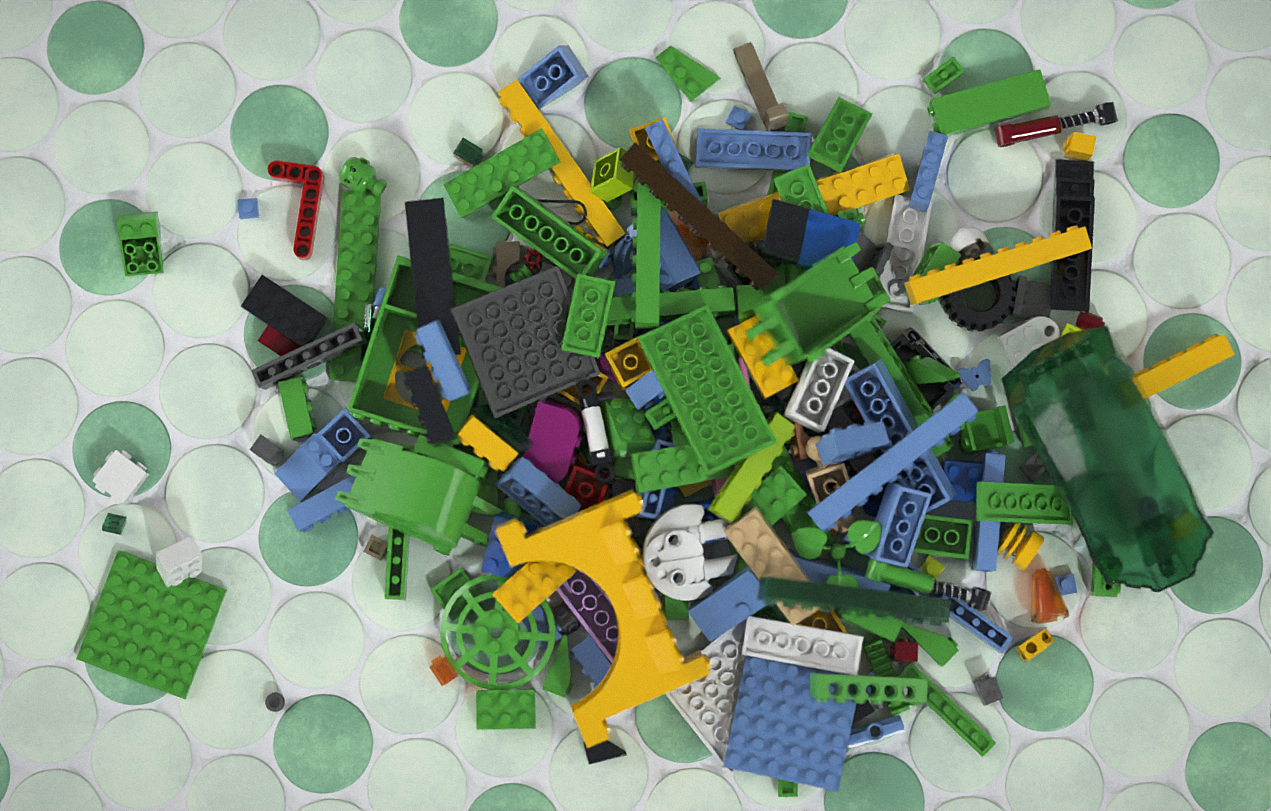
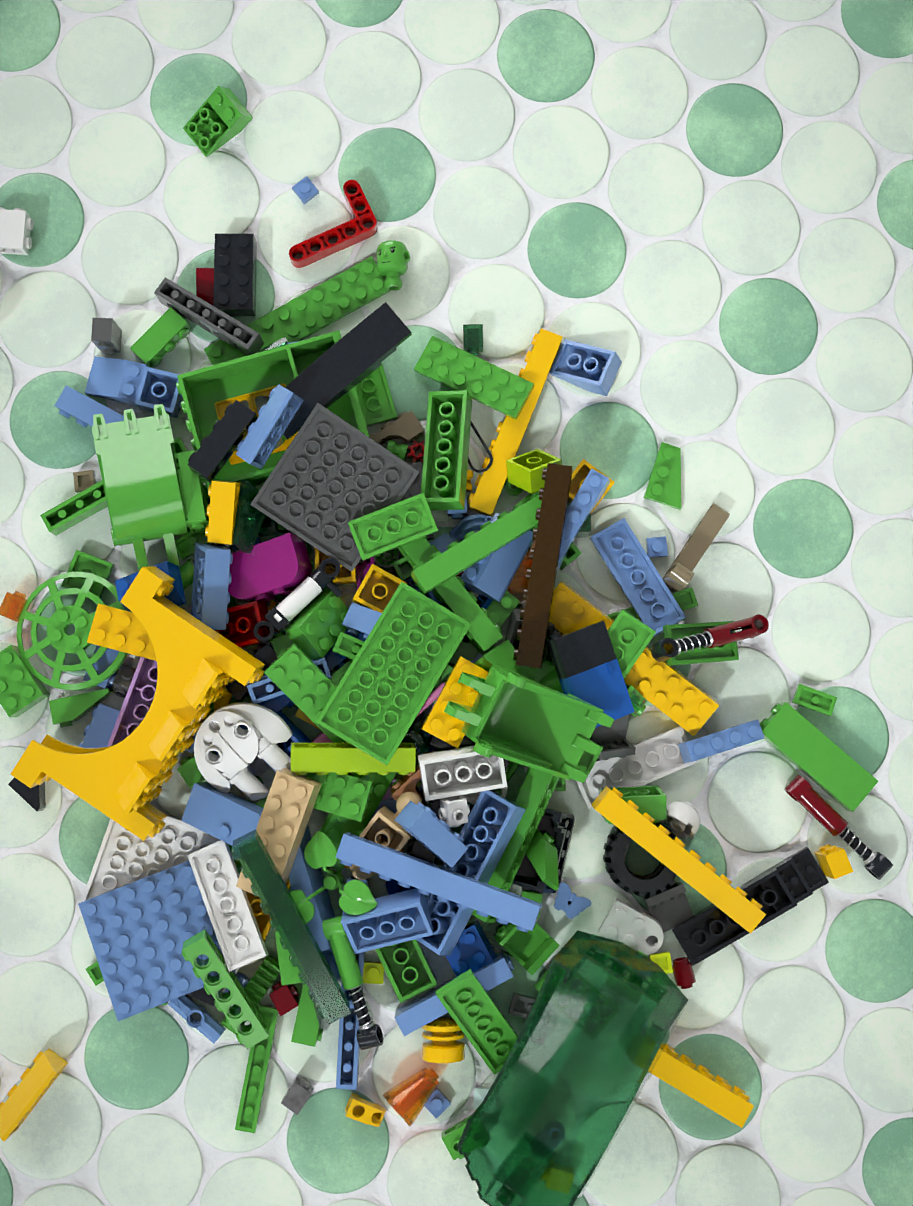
camera: 55 degrees right, 0 degrees up
none -> white brick [438,795,470,827]
none -> piece [651,614,769,662]

